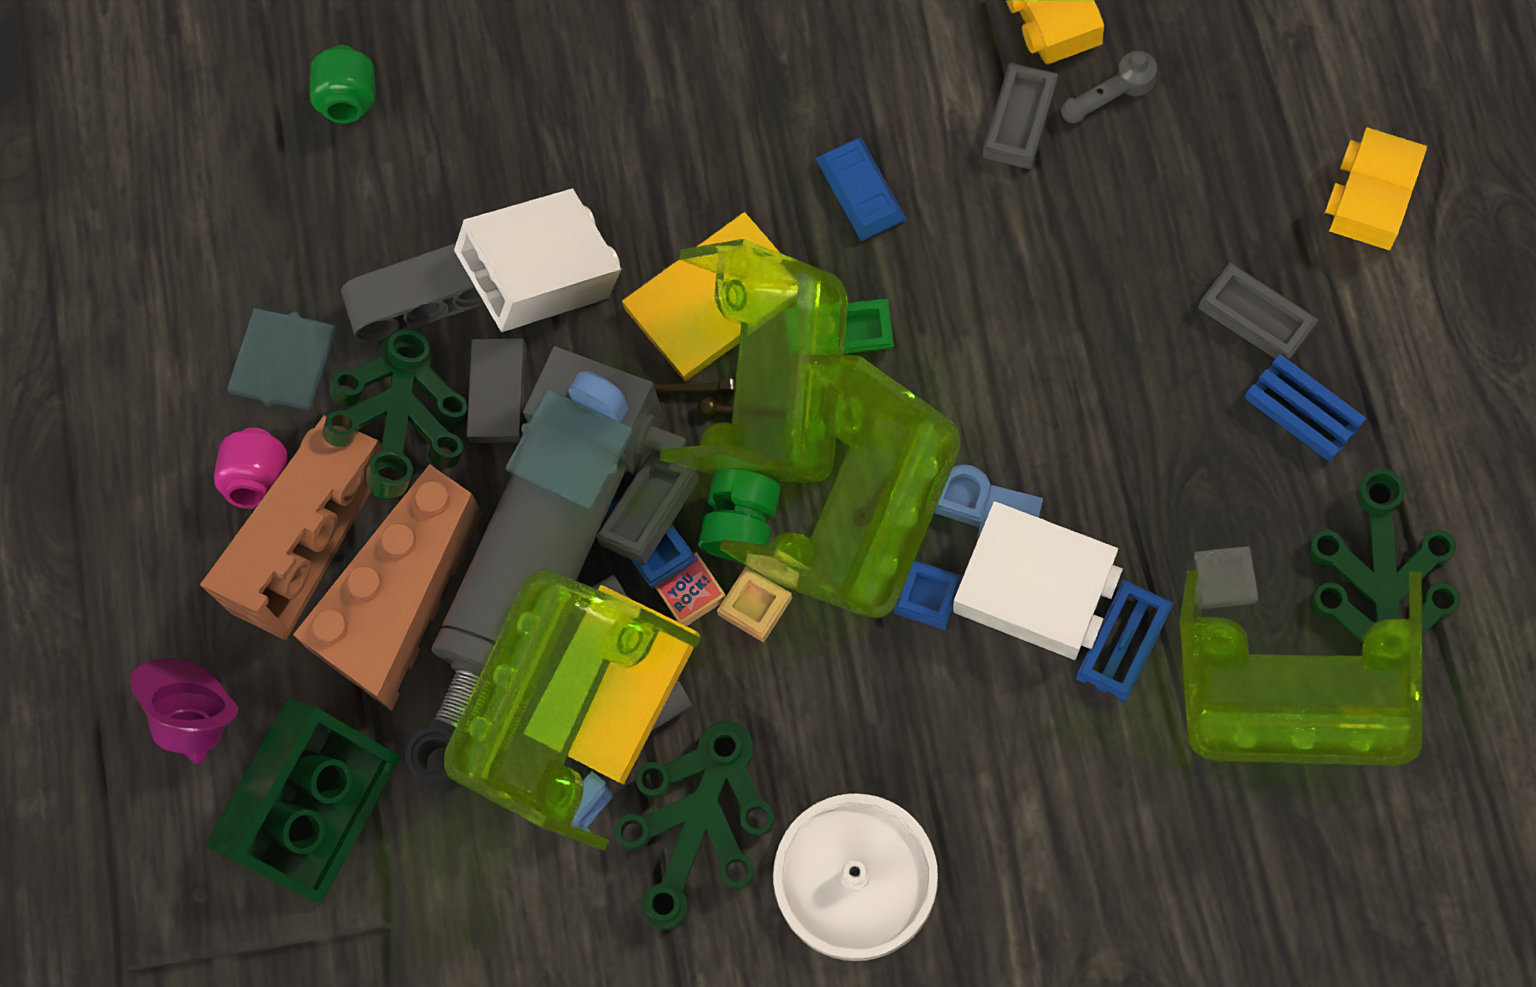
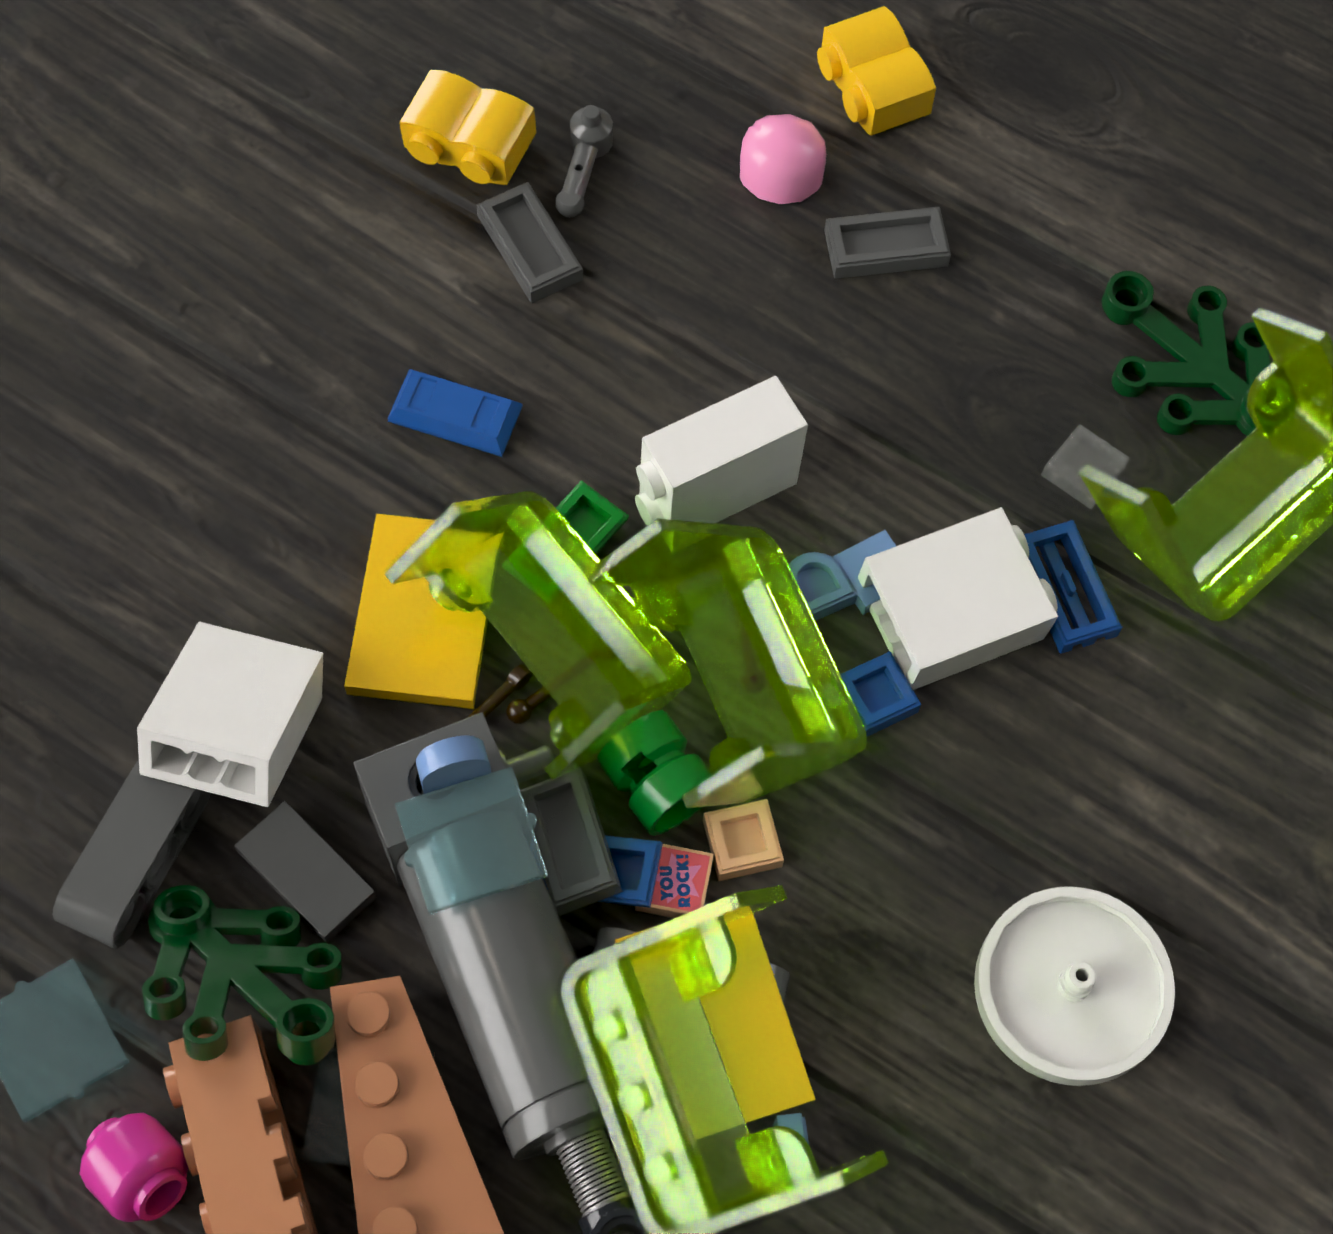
camera: 60 degrees left, 5 degrees down
dark green plant [615,721,775,931] -> none
blue tile [1245,354,1366,463] -> none
none -> white brick [635,376,808,545]
none -> bright pink hair [740,114,826,204]

